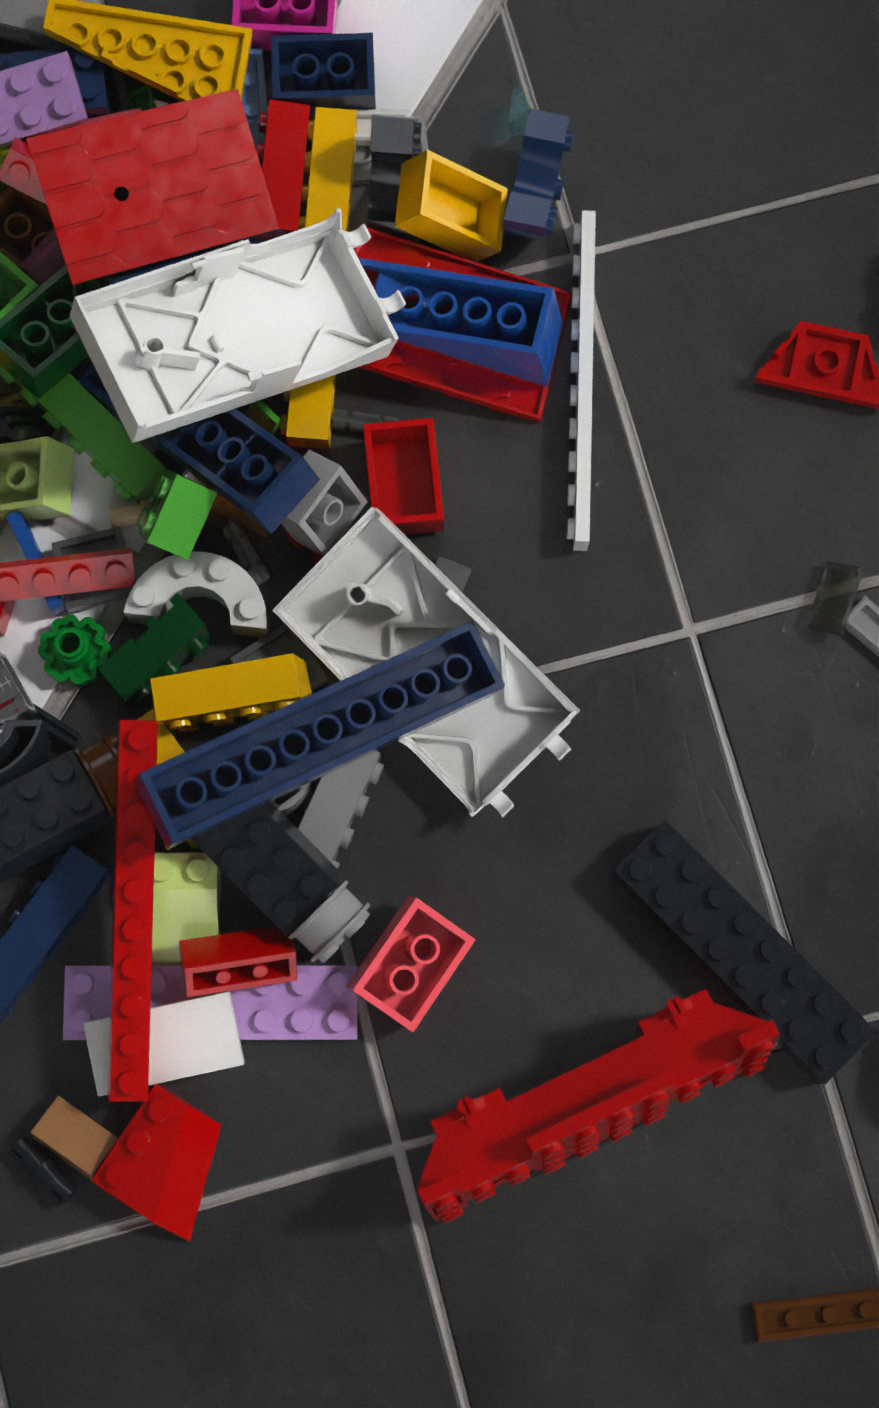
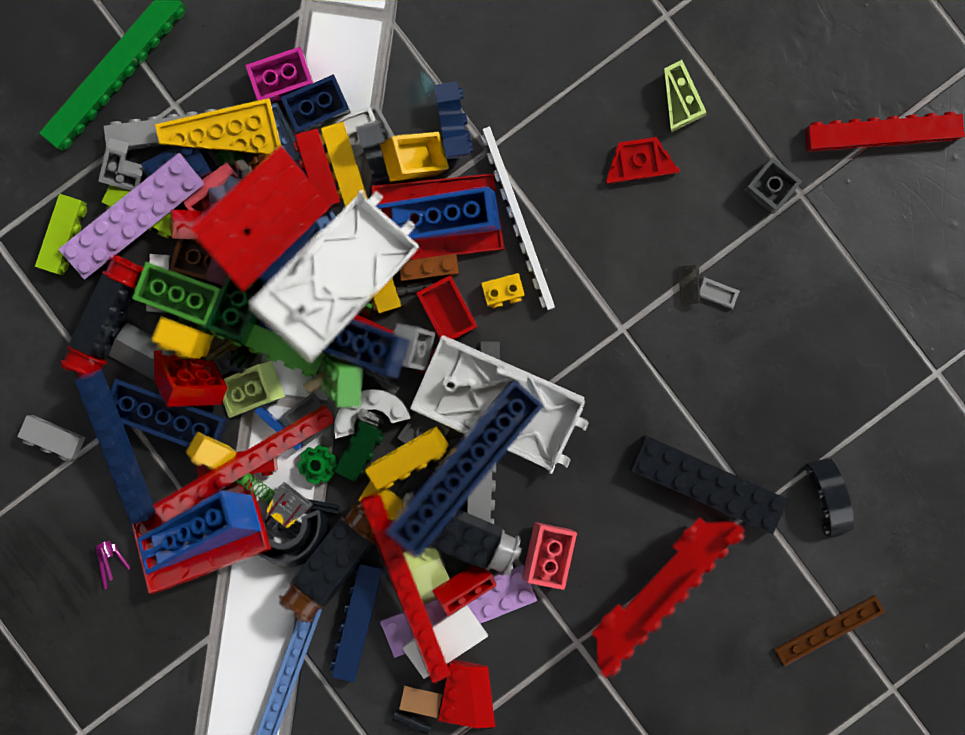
camera: 20 degrees left, 10 degrees up
none -> light grey axle [356,409,384,427]
none -> dark orange brick [400,254,459,283]
none -> yellow brick [481,273,525,308]

